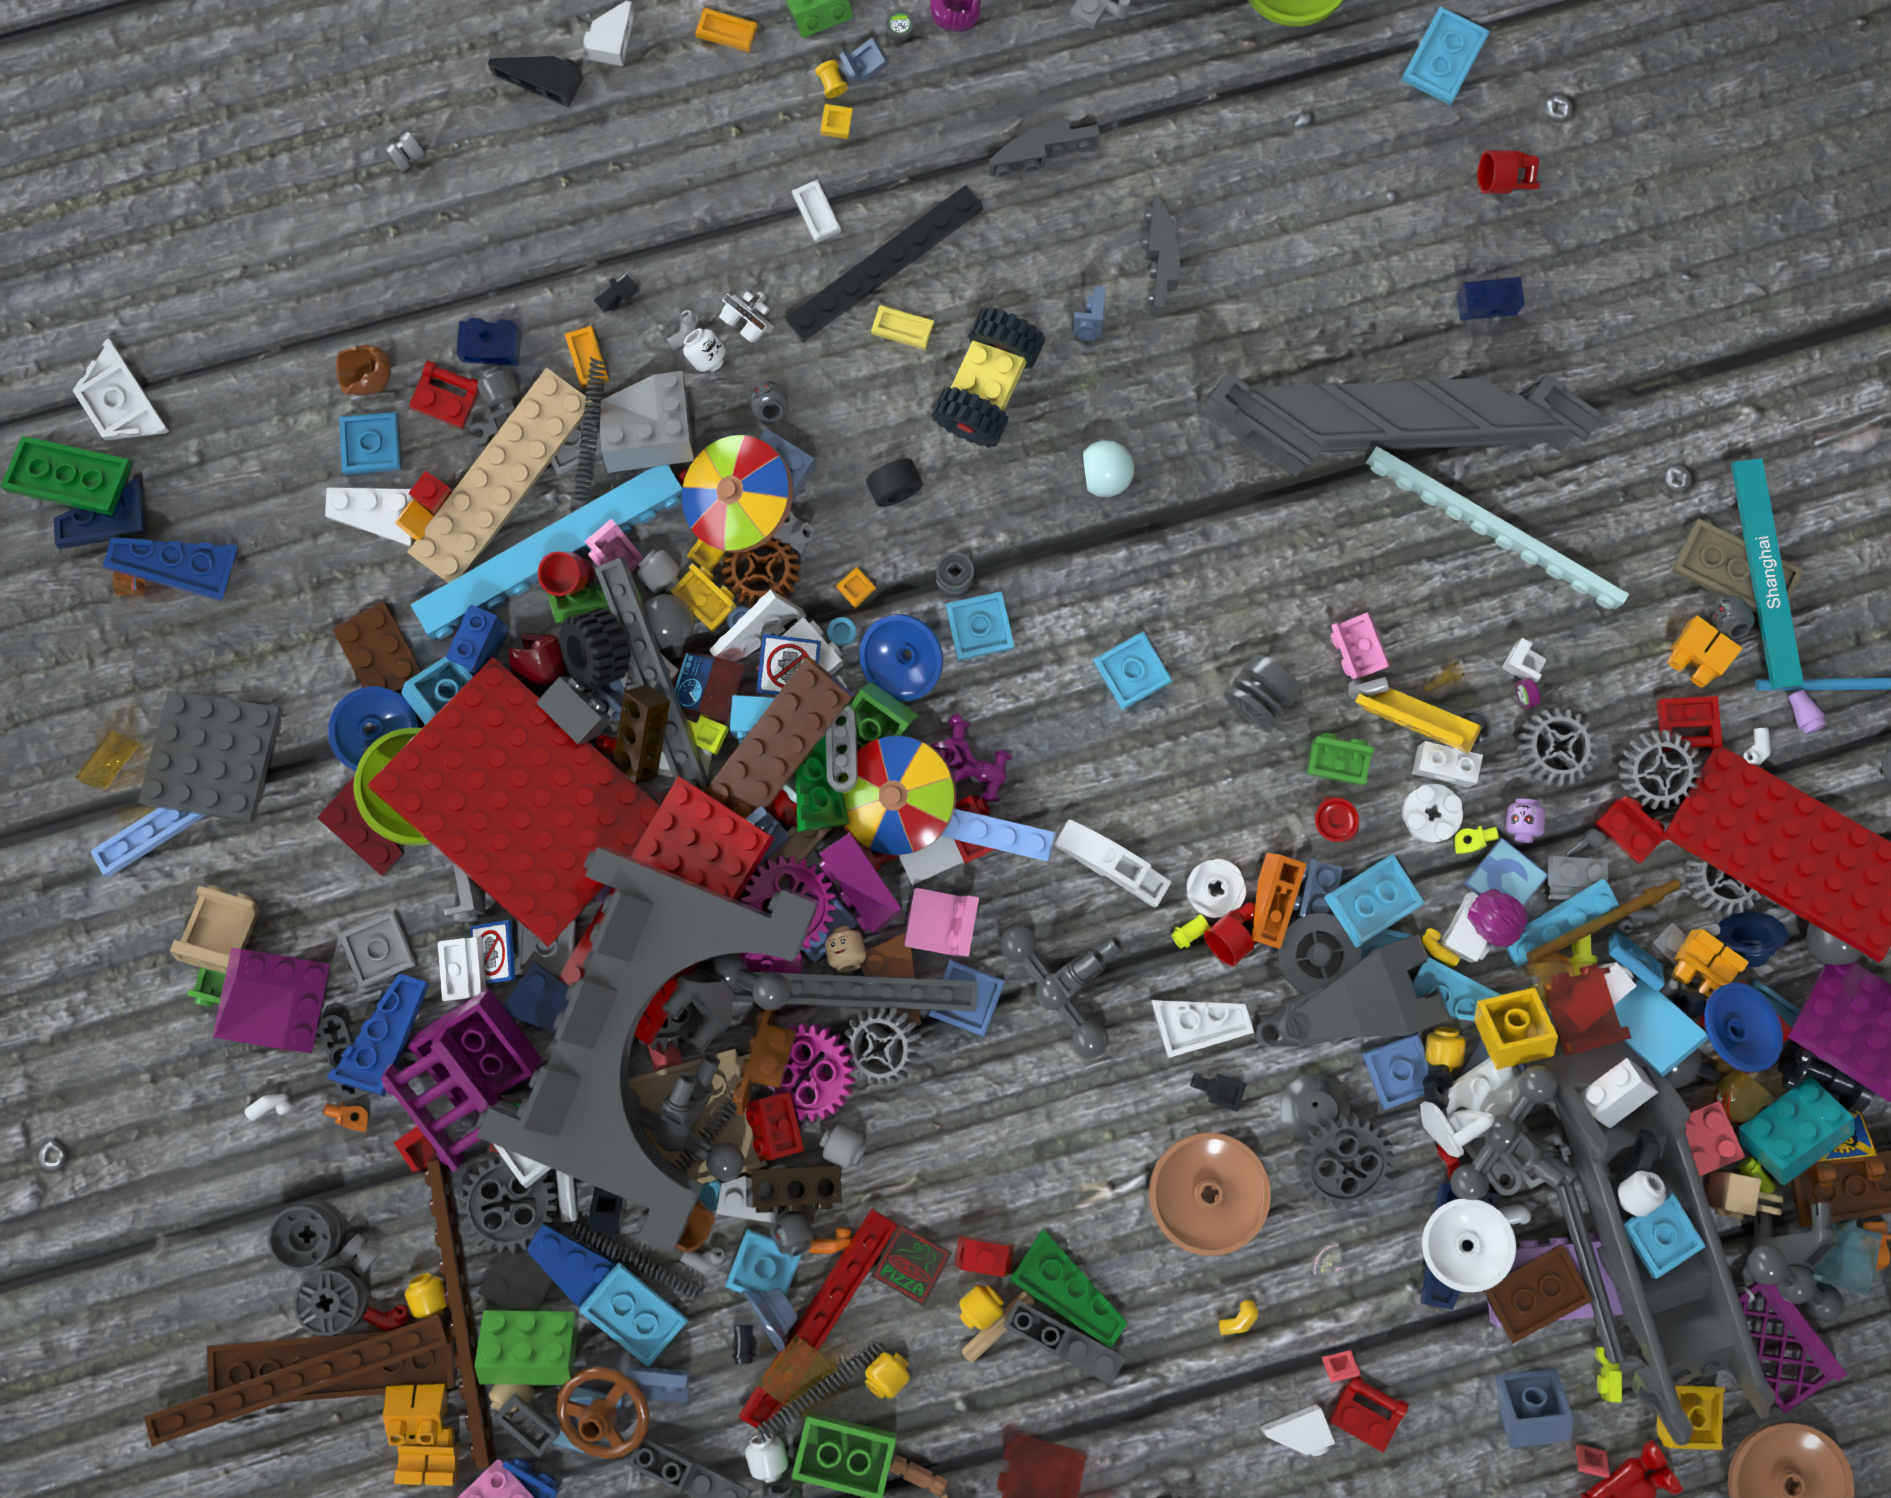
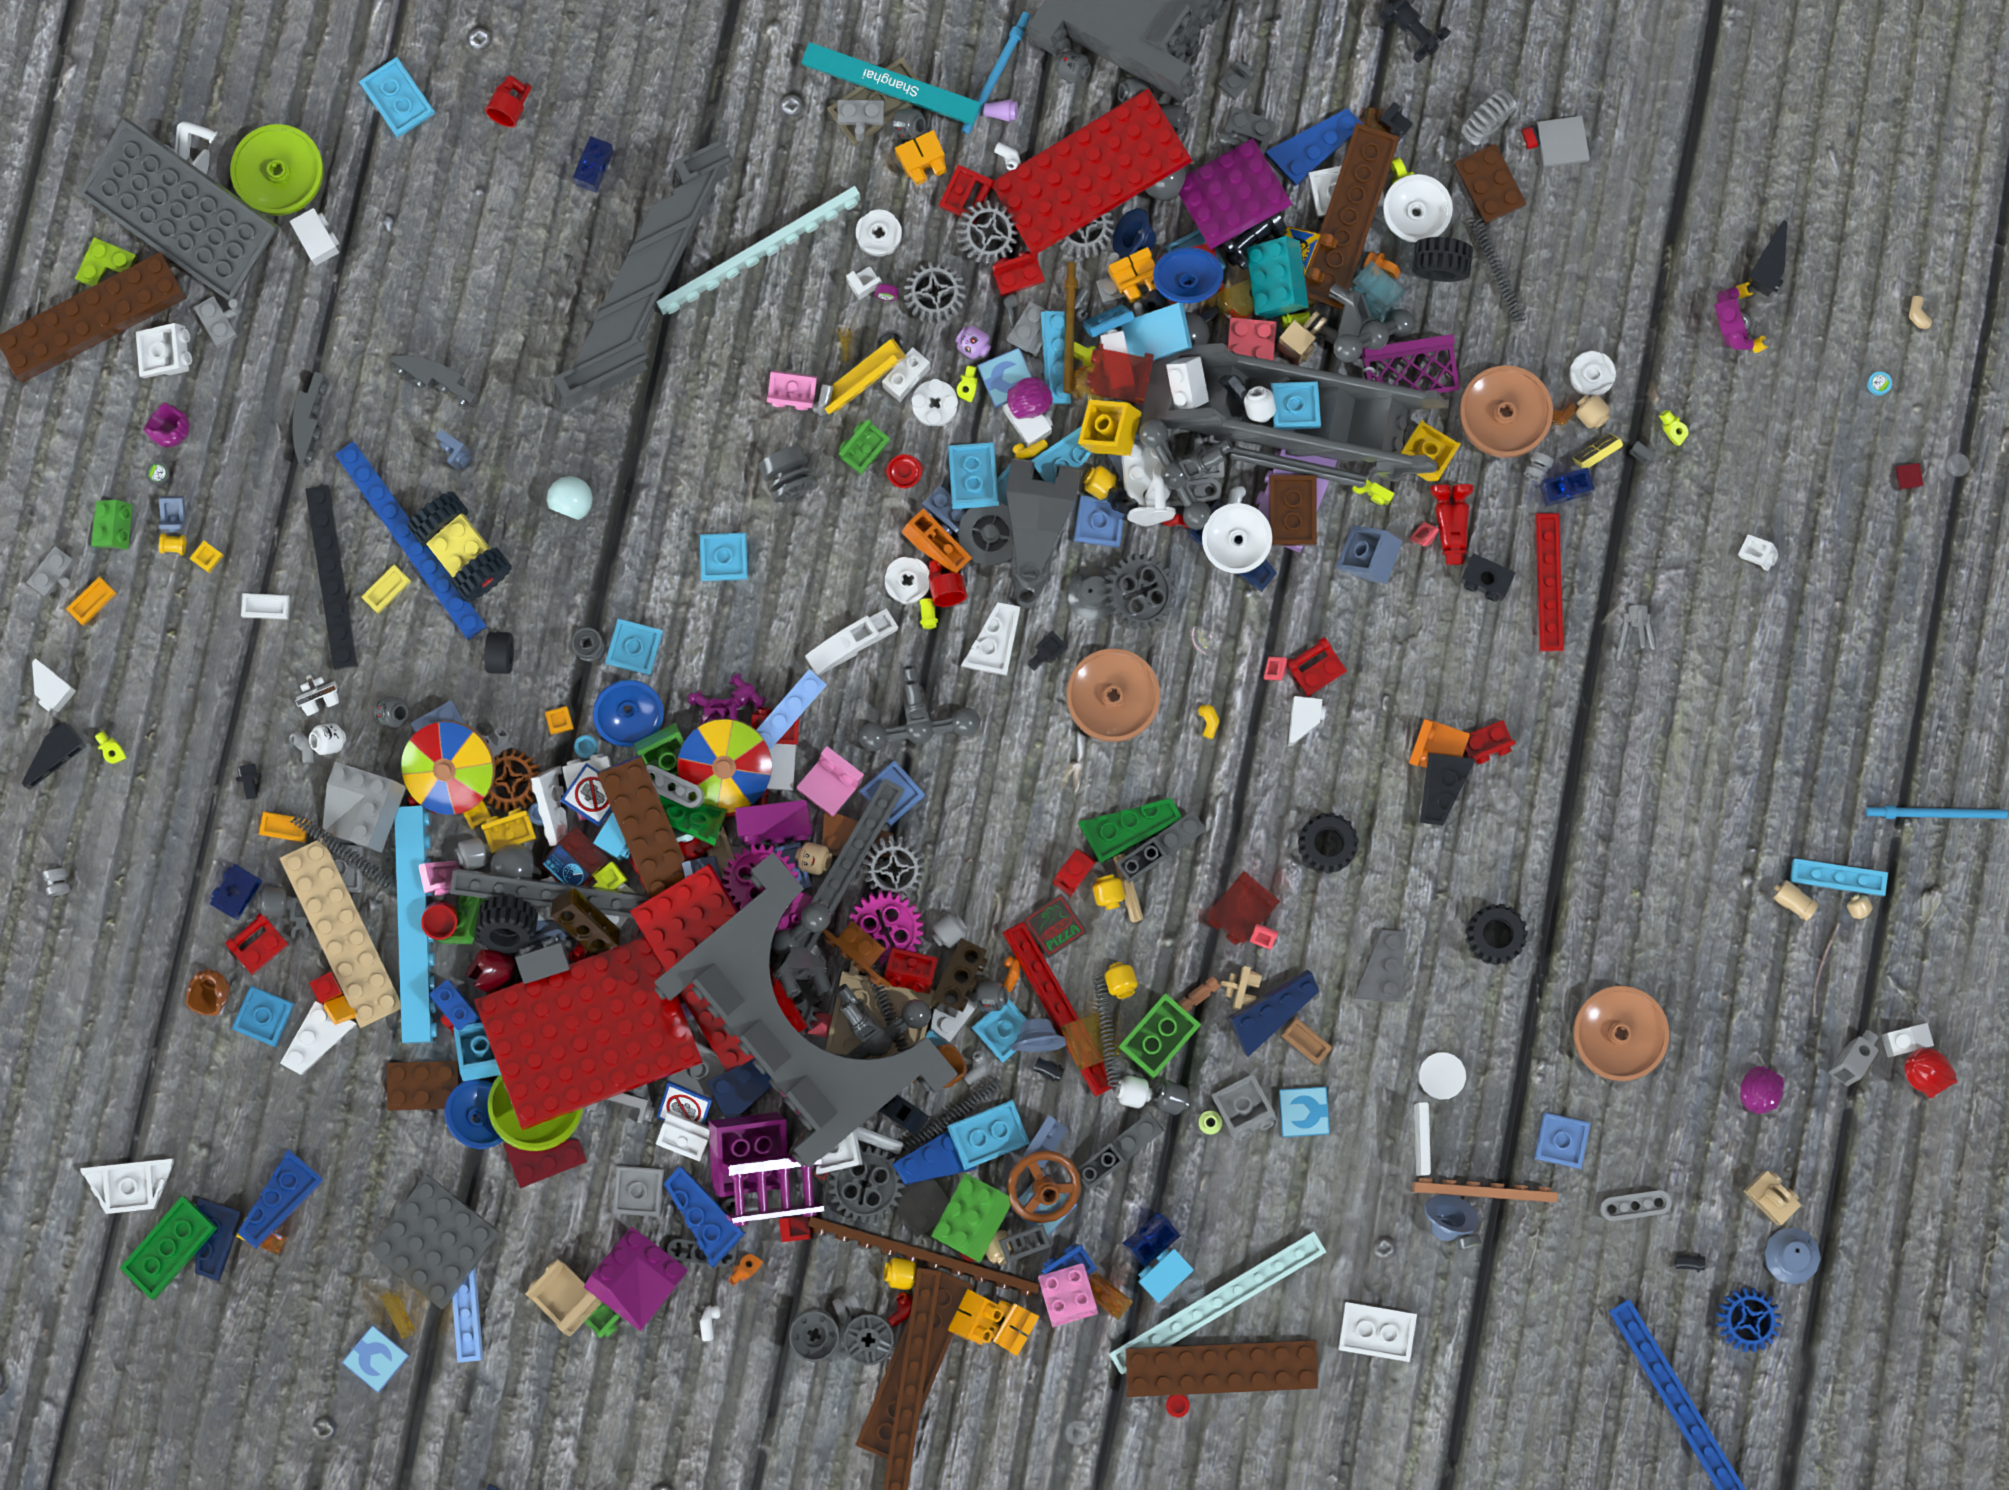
camera: 60 degrees left, 0 degrees up
none -> neon yellow piece [94,730,127,764]
none -> white brick [289,208,339,266]
none -> blue plate [335,441,487,641]
none -> tile [342,1325,410,1393]
none -> light grey plate [837,100,884,142]
none -> white plate [856,209,902,257]

